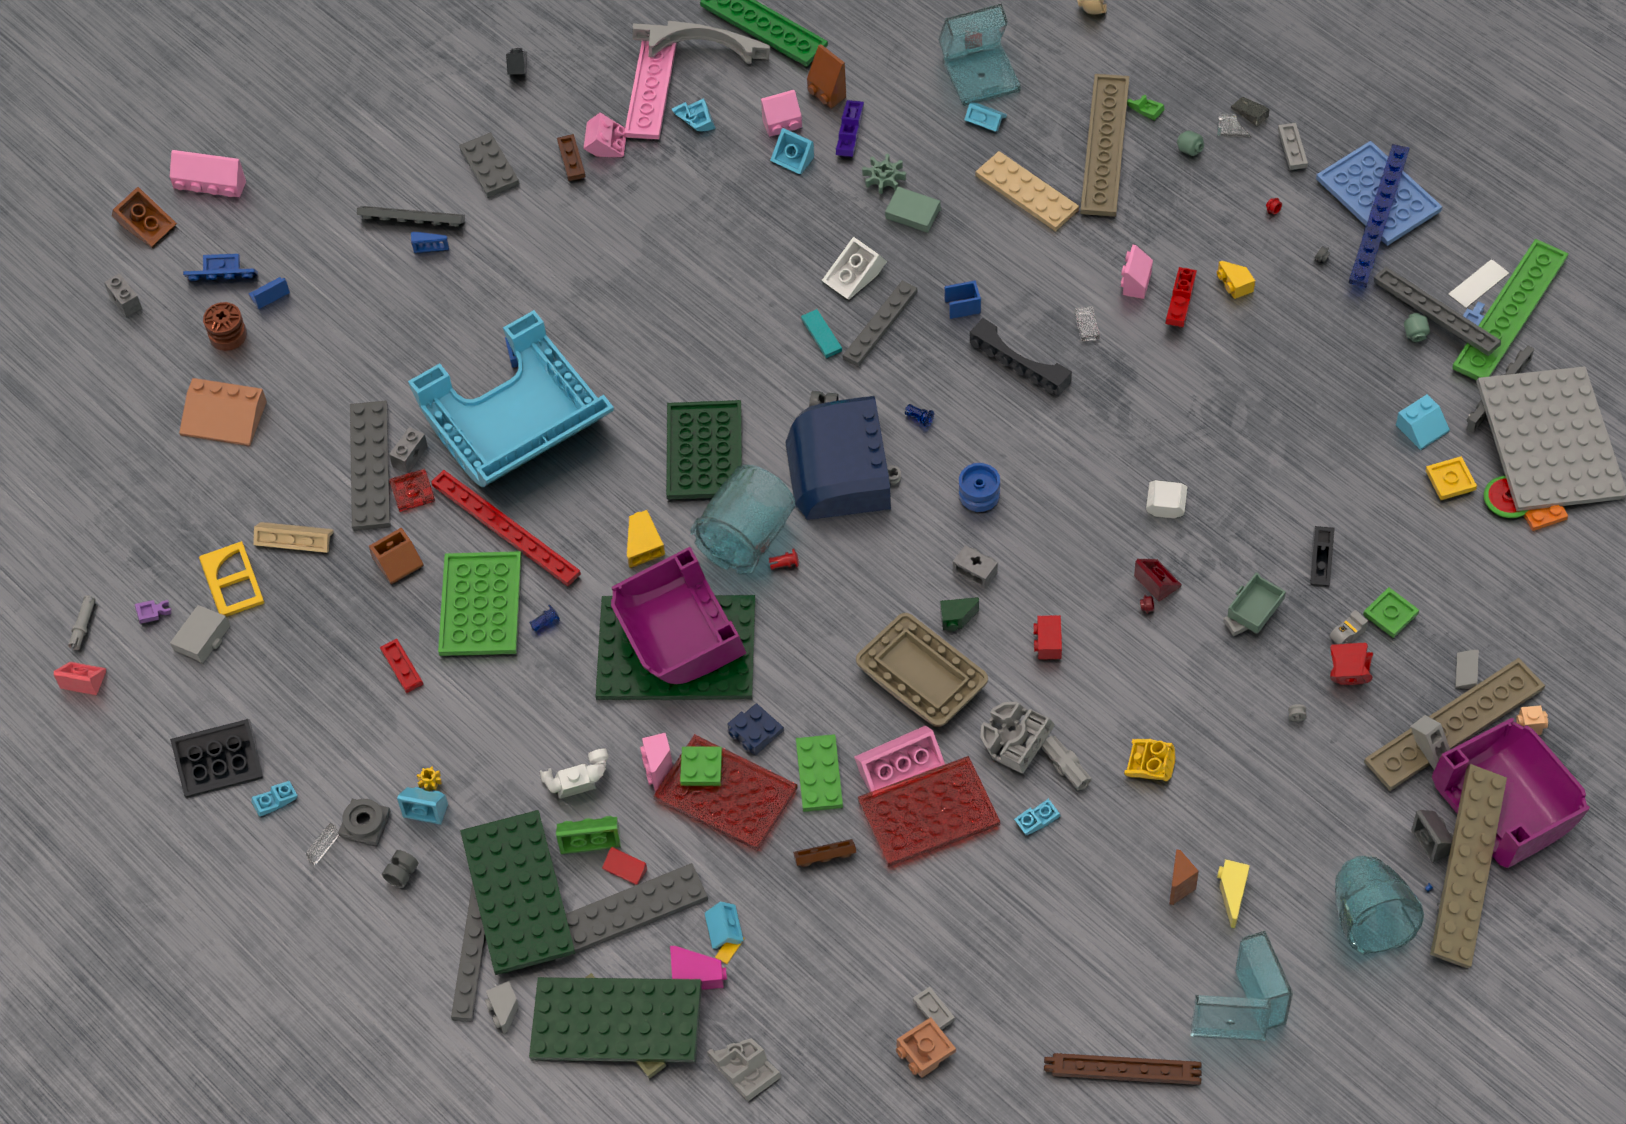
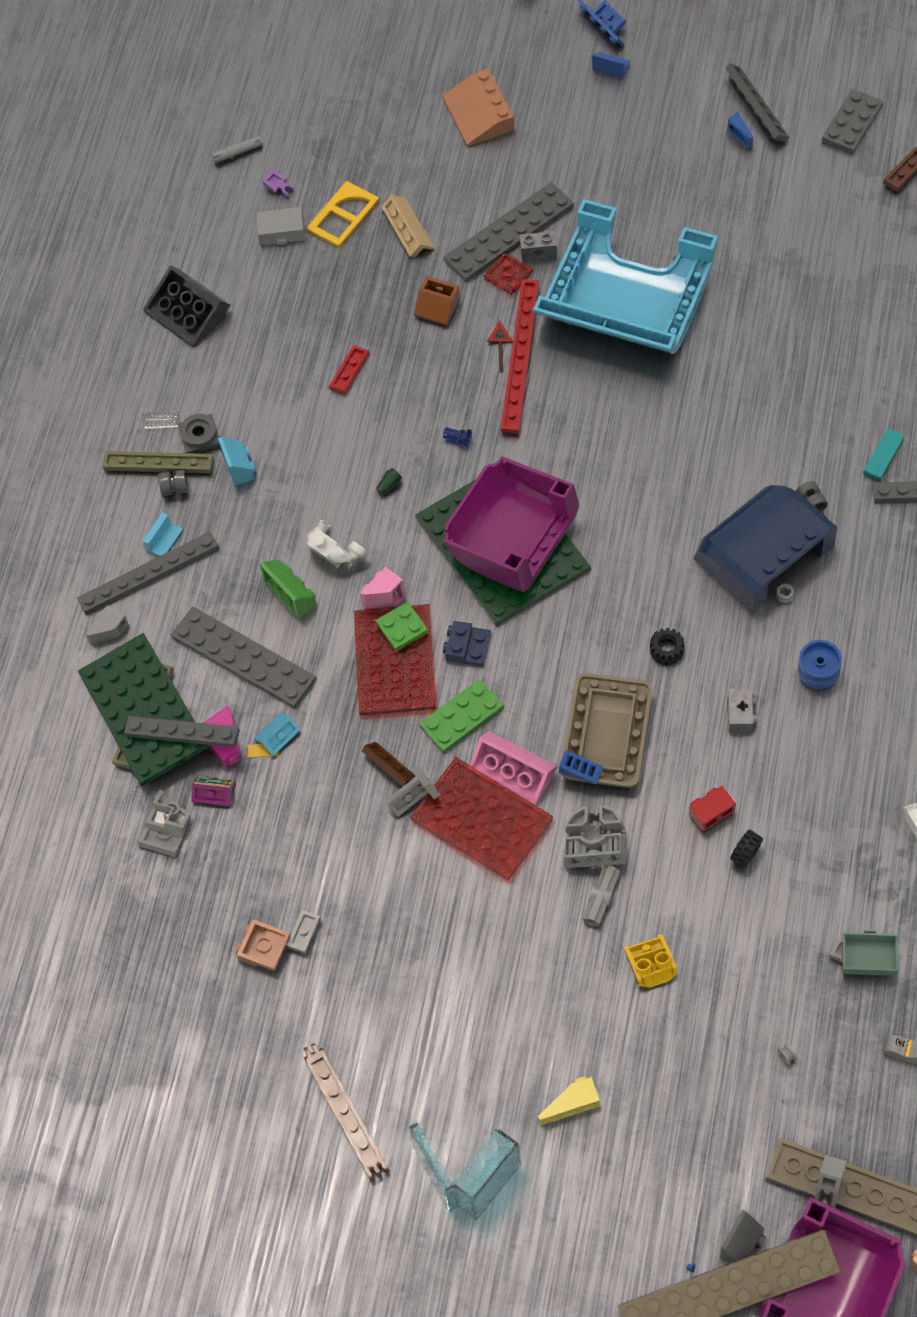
camera: 60 degrees right, 5 degrees up
coral slope [54,662,106,695] -> none
copper wheel [203,302,247,351] -> none
medium azure slope [251,781,297,817] -> none
yellow gear [417,766,442,791] -> none
bright green plate [438,551,522,656] -> none
dark green plate [460,810,576,975] -> none
red slope [602,847,647,885] -> none
yellow slope [627,510,665,568] -> none
dark green plate [666,400,742,500] -> none
clear light blue piece [690,464,795,575] -> none
red pin [769,549,799,570] -> none
clear blue pin [904,404,935,428] -> none
dark green slope [940,597,979,631] -> none
medium azure slope [1014,798,1061,835] -> none
dark red slope [1134,559,1182,602] -> none
dark red plate [1140,595,1154,614] -> none
dark orange slope [1169,849,1199,905] -> none
red piece [1330,643,1374,685] -> none
clear light blue piece [1335,856,1424,955] -> none
none -> olive plate [102,451,213,473]
none -> dark grey plate [124,716,240,748]
none -> medium azure panel [142,512,183,556]
none -> magenta panel [191,776,235,806]
none -> dark green cone [376,468,402,495]
none -> light grey bracket [385,765,440,817]
none -> piece [487,320,513,370]
none -> blue slope [559,750,603,785]
none -> black tyre [650,628,685,665]
none -> black tyre [730,829,763,868]

